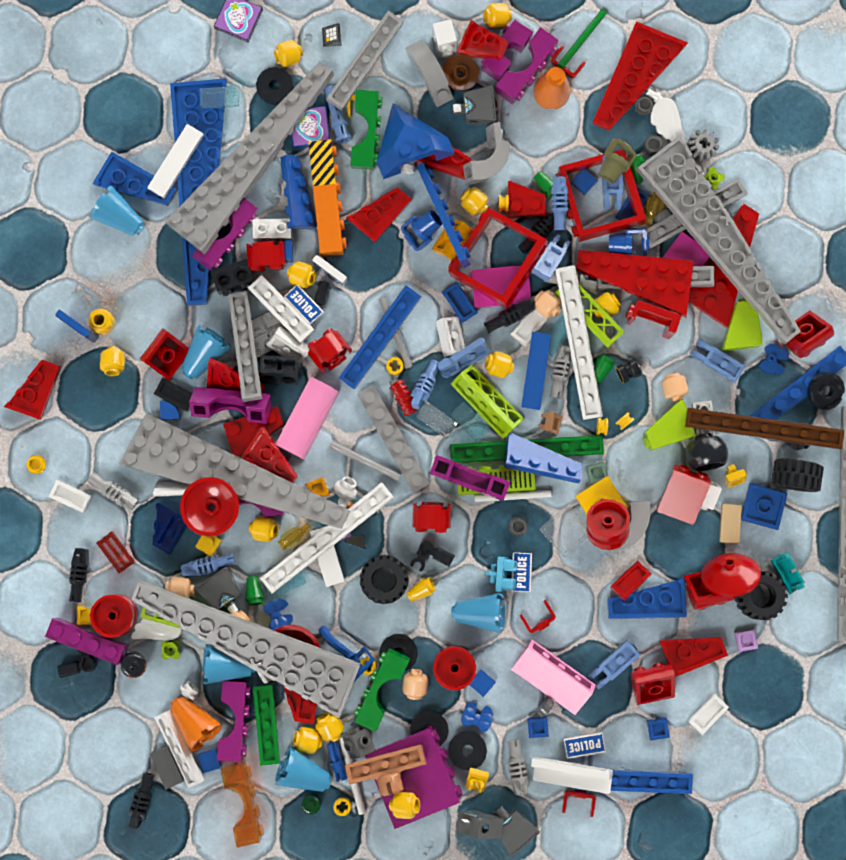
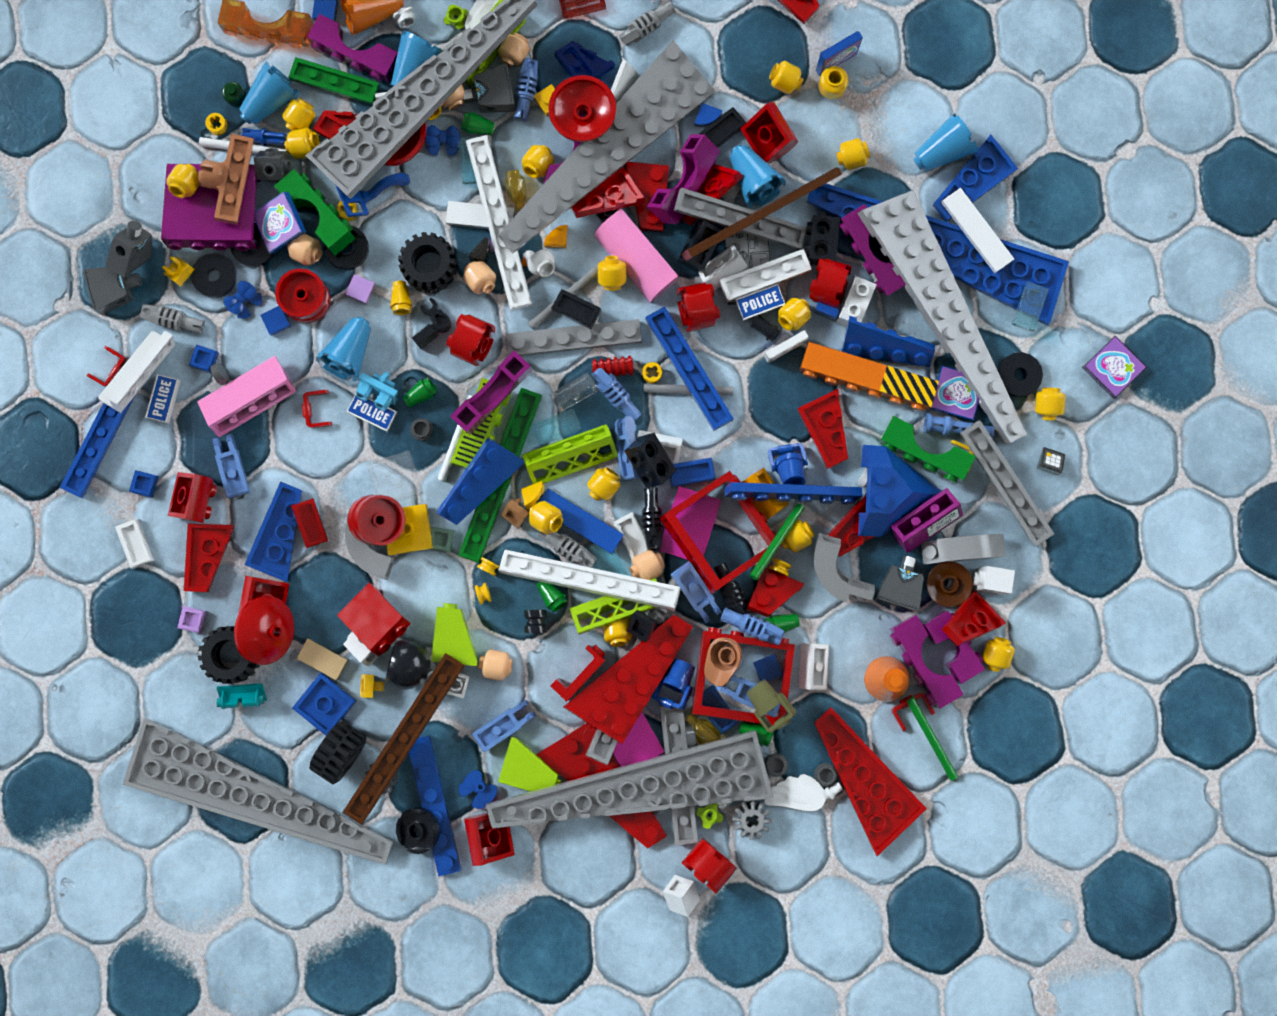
camera: 115 degrees right, 0 degrees up
none -> tile [254,192,306,254]
none -> lavender tile [345,274,376,304]
none -> green cone [403,377,438,408]
none -> light nougat head [463,261,496,294]
none -> yellow tile [521,481,545,510]
none -> yellow head [529,501,563,535]
none -> black tile [551,289,602,329]
none -> yellow head [597,255,626,291]
none -> black brick [624,433,676,489]
none -> black tile [626,610,657,643]
none -> white panel [663,875,700,917]
none -> red brick [681,838,737,894]
none -> reddish brown tile [682,167,842,261]
none -> nougat piece [704,637,742,687]
none -> green bar [750,503,805,580]
none -> white slope [799,643,829,690]
none -> yellow head [836,138,871,170]
none -> magenta brick [891,488,963,553]

